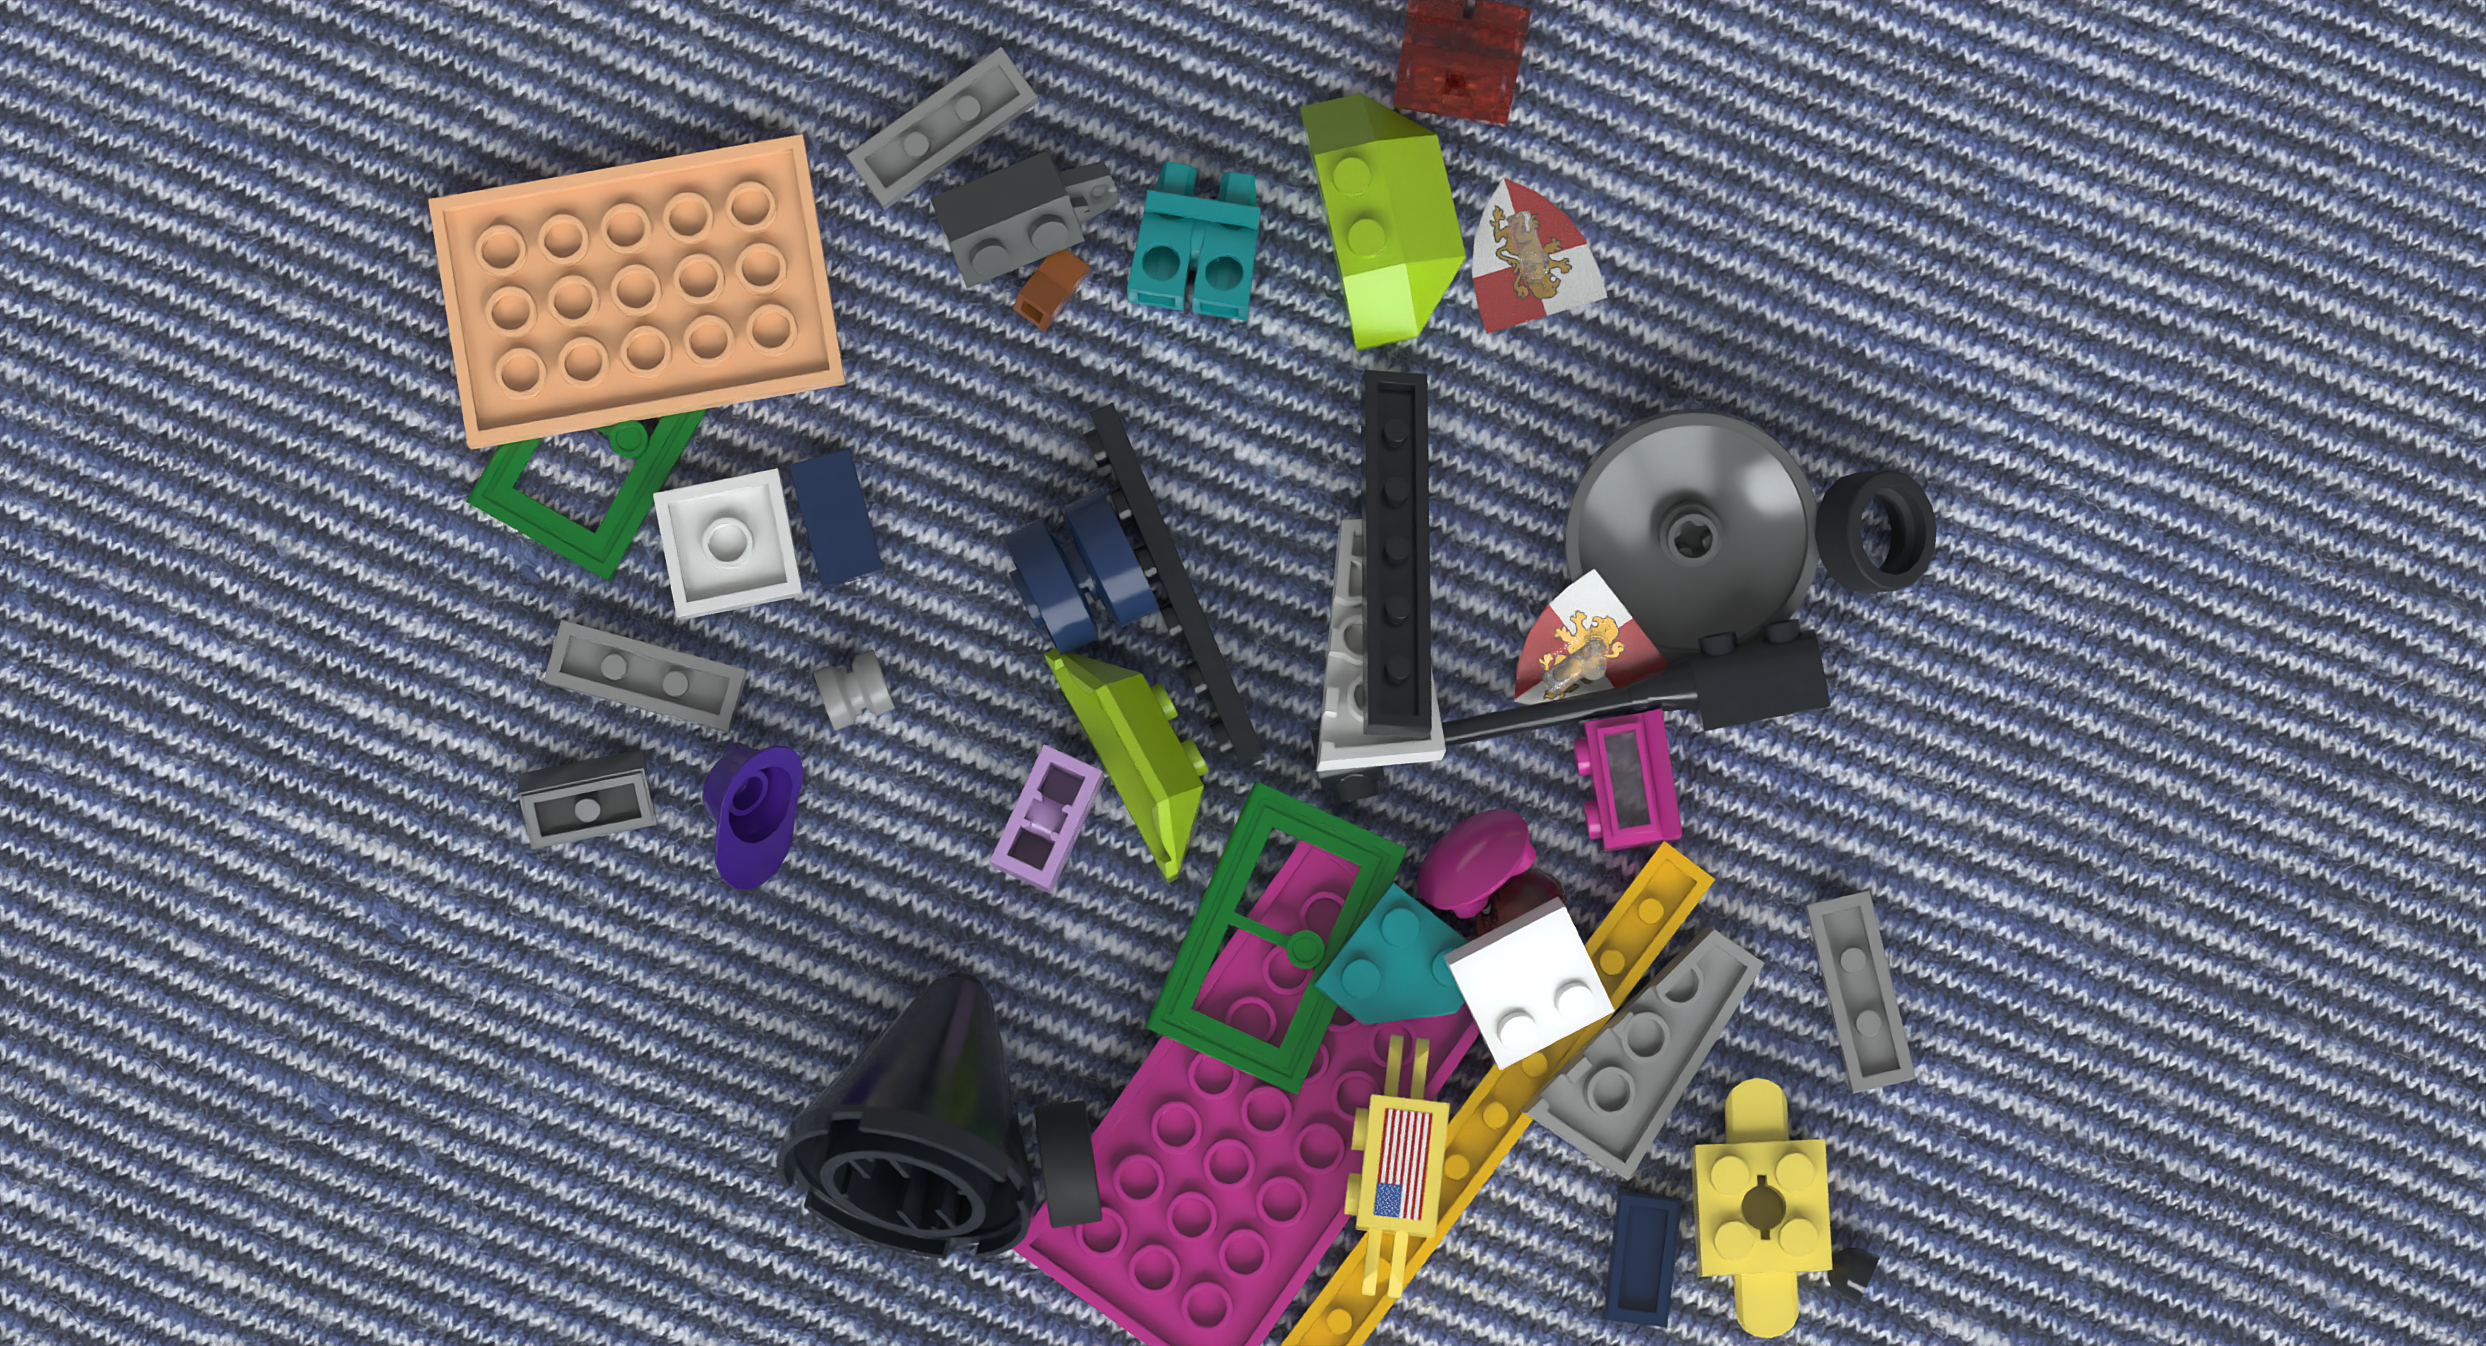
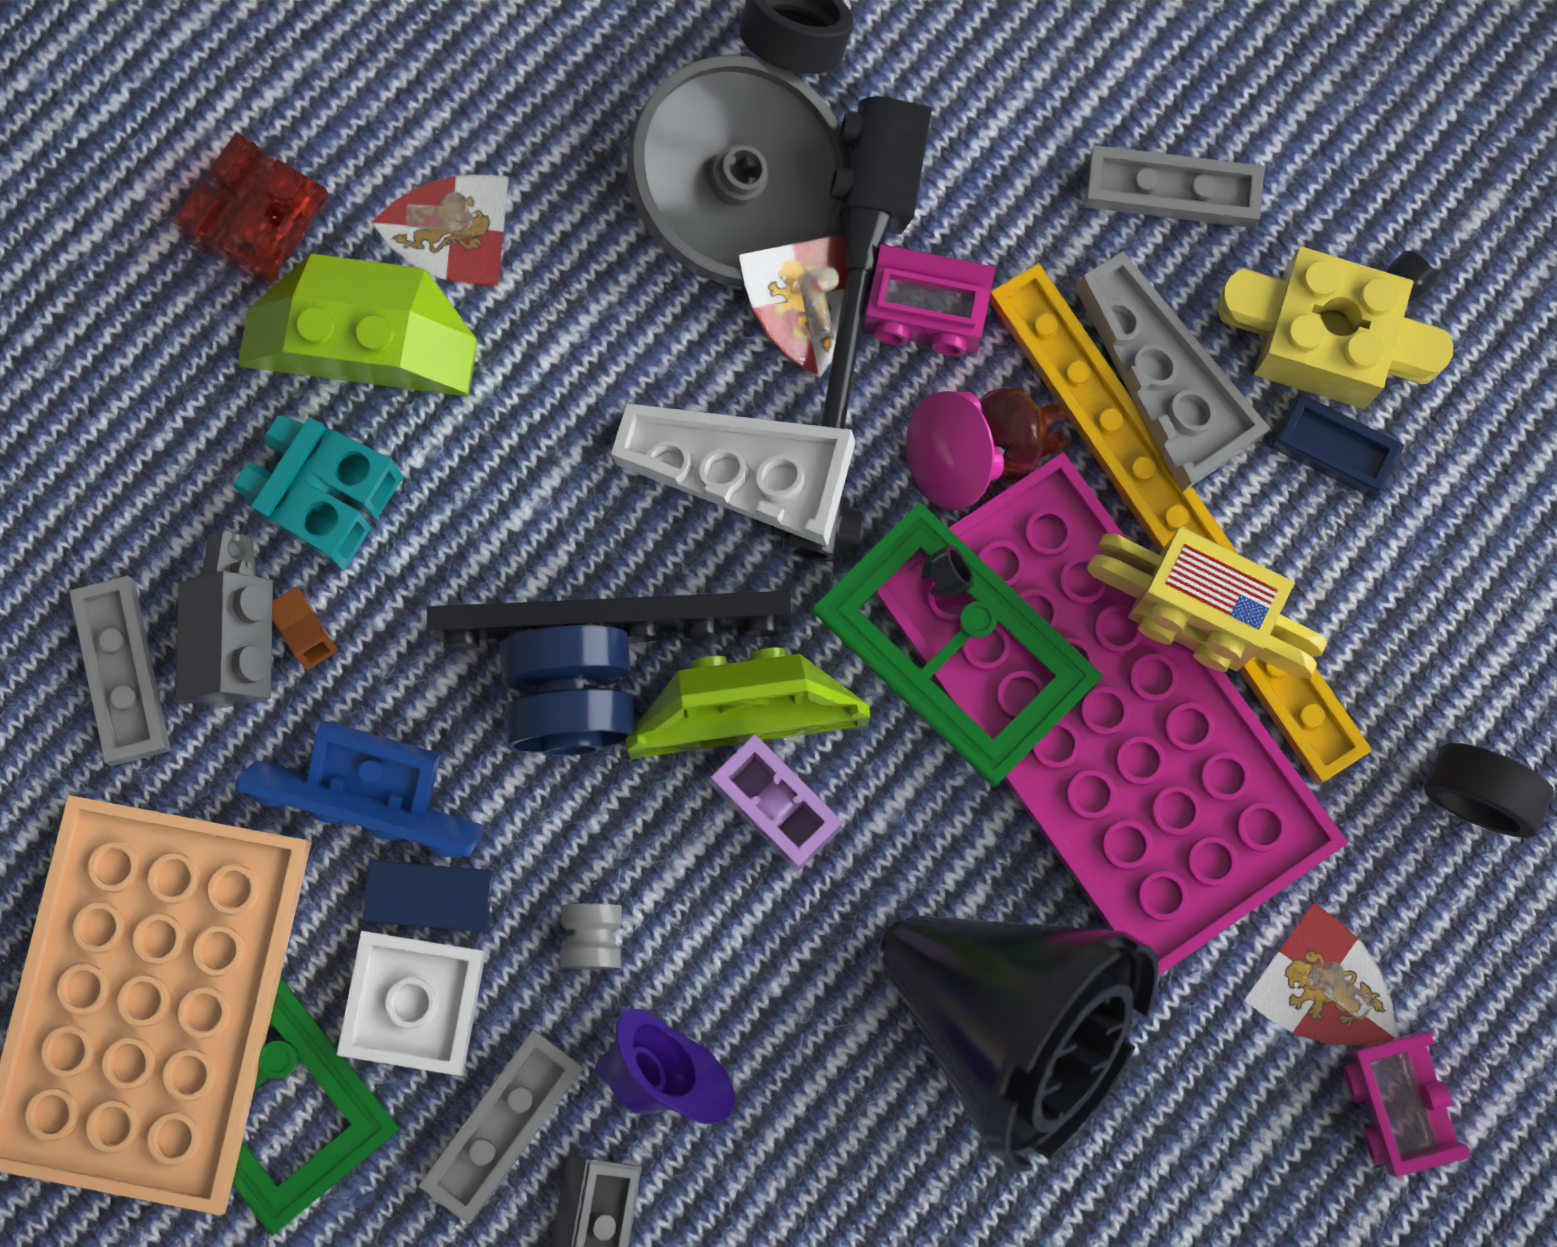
camera: 75 degrees left, 5 degrees down
black tyre [1034,1100,1102,1228] -> none
teal plate [1312,883,1469,1025] -> none
black plate [1360,370,1432,738] -> none
white plate [1443,897,1614,1070] -> none
none -> blue bracket [235,721,485,857]
none -> black hinge [921,544,974,598]

